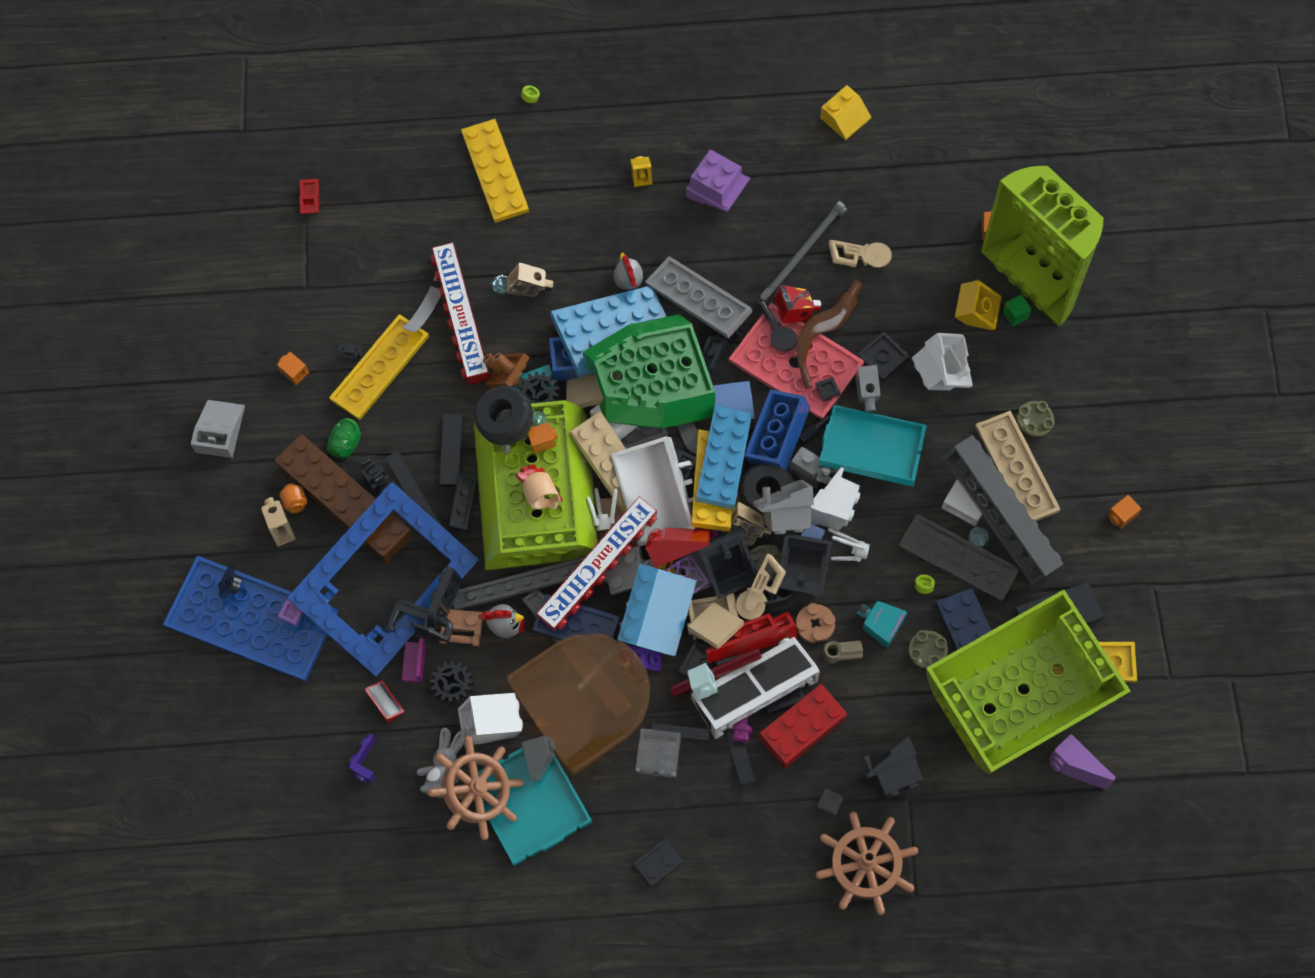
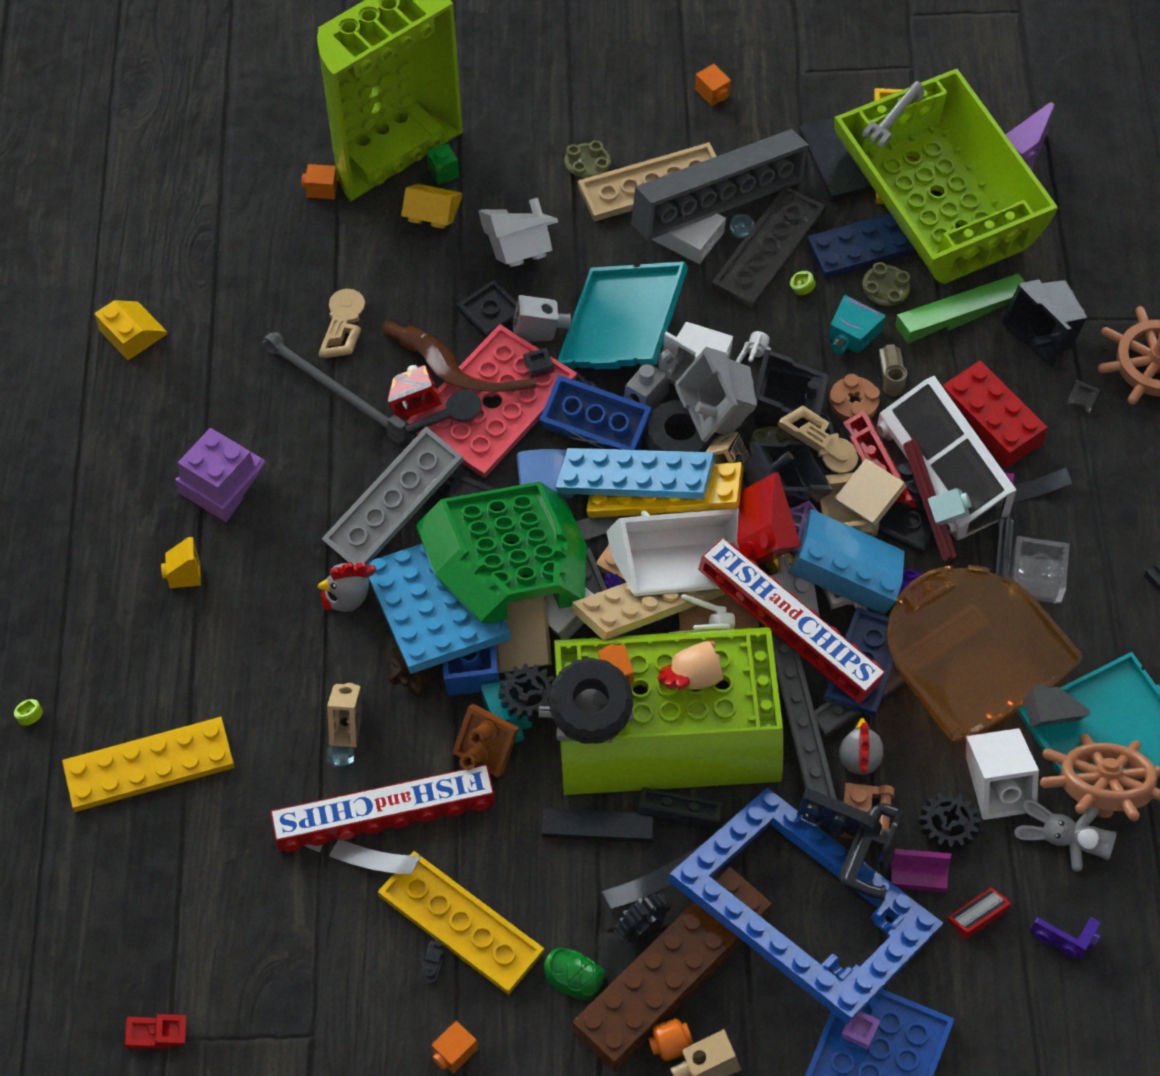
camera: 90 degrees left, 10 degrees down
none -> light grey hinge [862,81,924,148]
none -> bright green slope [895,274,1025,344]

